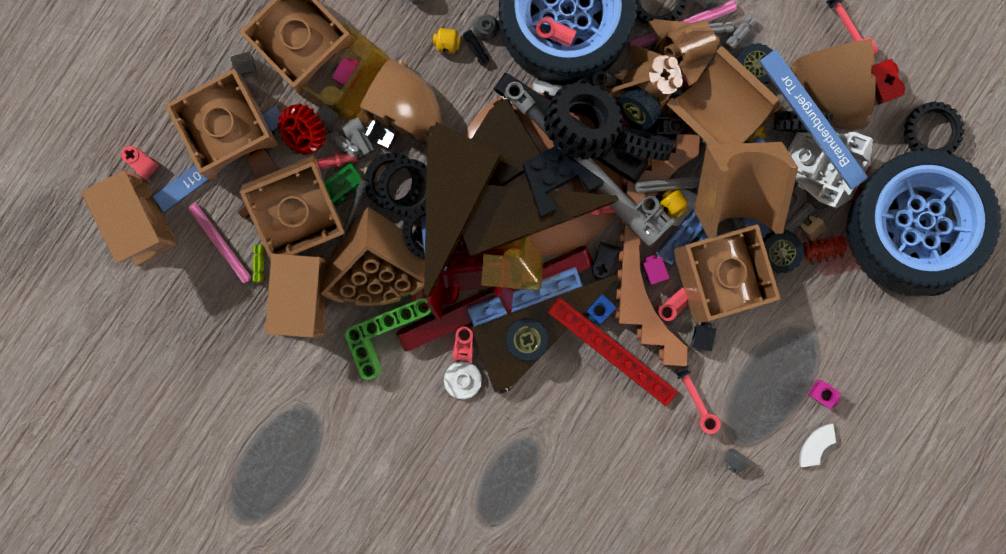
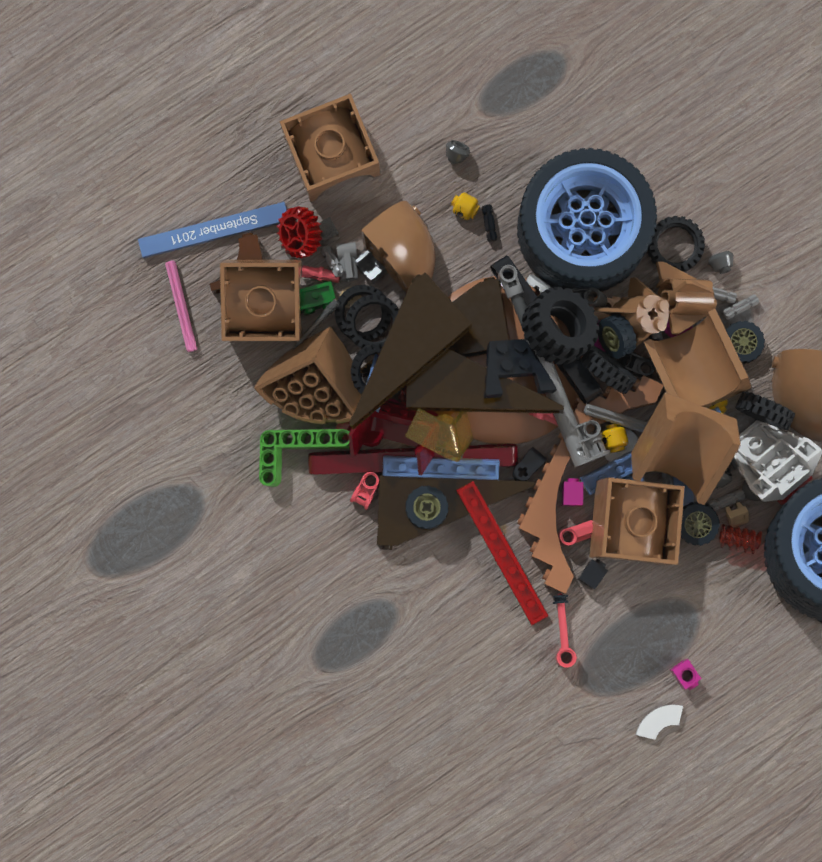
camera: 25 degrees right, 5 degrees down
medium nougat piece [81,170,178,266] -> none
coral piece [121,146,160,180] -> none
medium nougat piece [165,69,279,181] -> none
clear smoke brick [230,52,258,78] -> none
lime axle [253,245,264,282] -> none
medium nougat piece [265,254,330,338] -> none
clear yellow windscreen [301,23,390,120] -> none
dark pink brick [332,58,362,90] -> none
white tile [444,361,482,399] -> none
dark grey cone [473,14,499,40] -> none
coral piece [536,17,577,47] -> none
blue brick [586,294,616,324] -> none
bright pink axle [630,0,737,48] -> none
dark grey cone [725,448,750,473] -> none
medium blue tile [758,49,868,190] -> none

